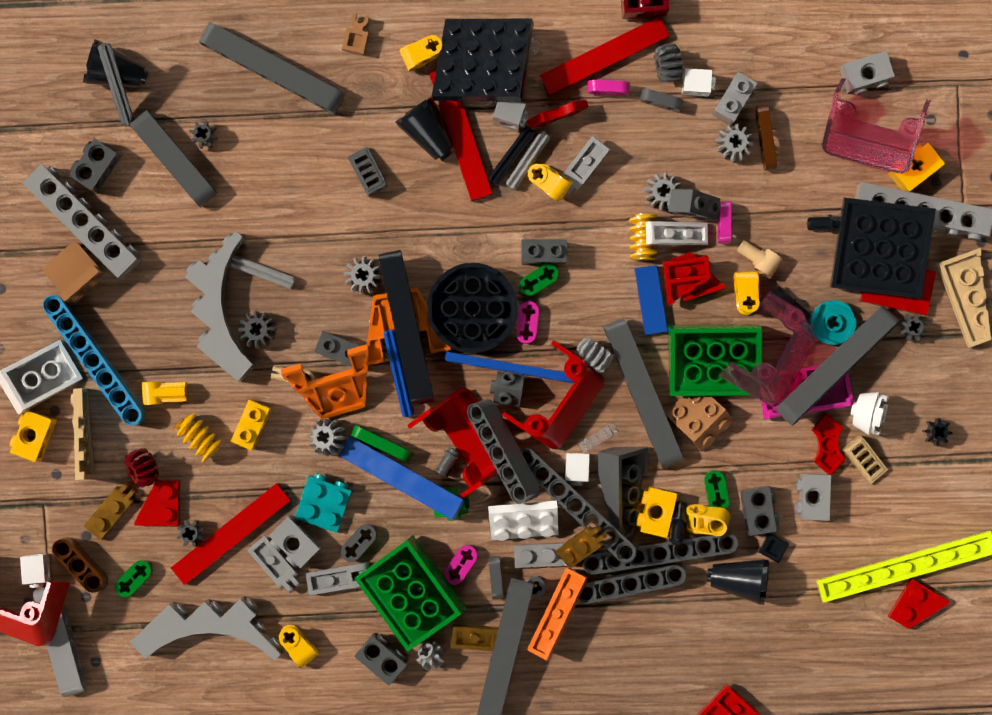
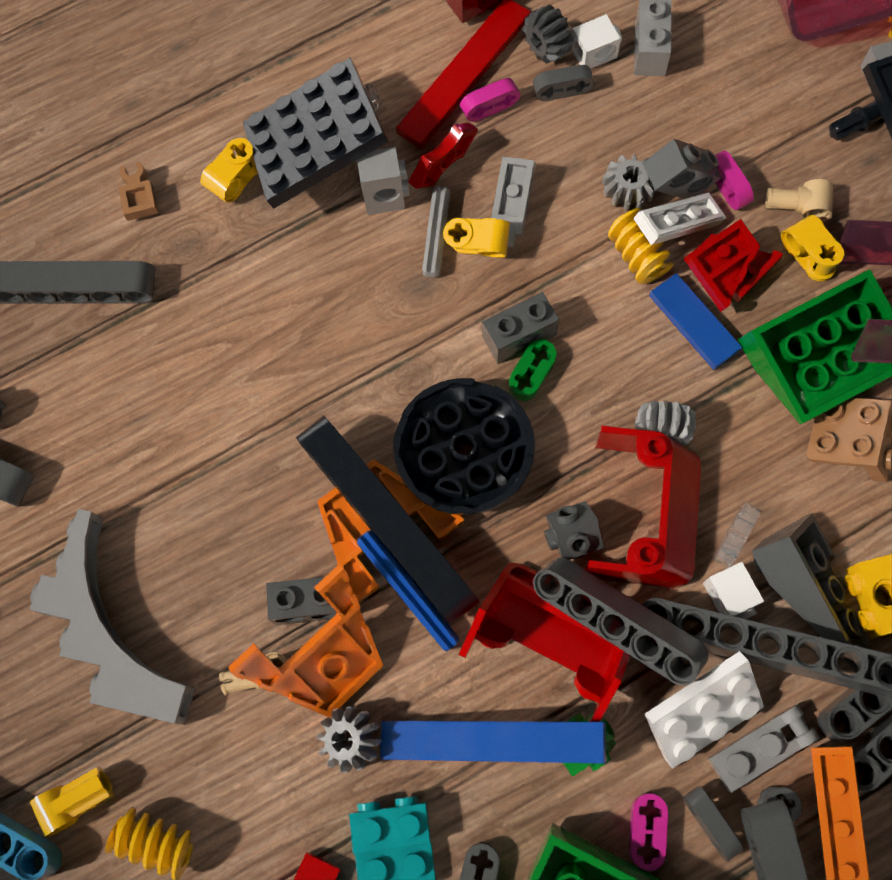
camera: 20 degrees left, 15 degrees down
light grey axle [231,256,295,289] -> none
yellow brick [231,400,273,451] -> none
dark grey gear [238,310,277,349] -> none
light grey gear [344,256,382,295] -> none
dark grey slope [348,147,388,197] -> none
green beam [350,425,414,463] -> none
black cone [395,96,453,161] -> none
red tile [429,71,492,201] -> none
dark grey pin [435,447,461,477] -> none
blue tile [445,352,574,384] -> none
black axle [489,126,535,185] -> none
dark pink beam [516,301,539,344] -> none
pearl gold hinge [555,525,608,569] -> none
dark grey beam [603,317,684,469] -> none
light grey gear [715,123,754,162] -> none
reddish brown beam [755,105,777,171] -> none

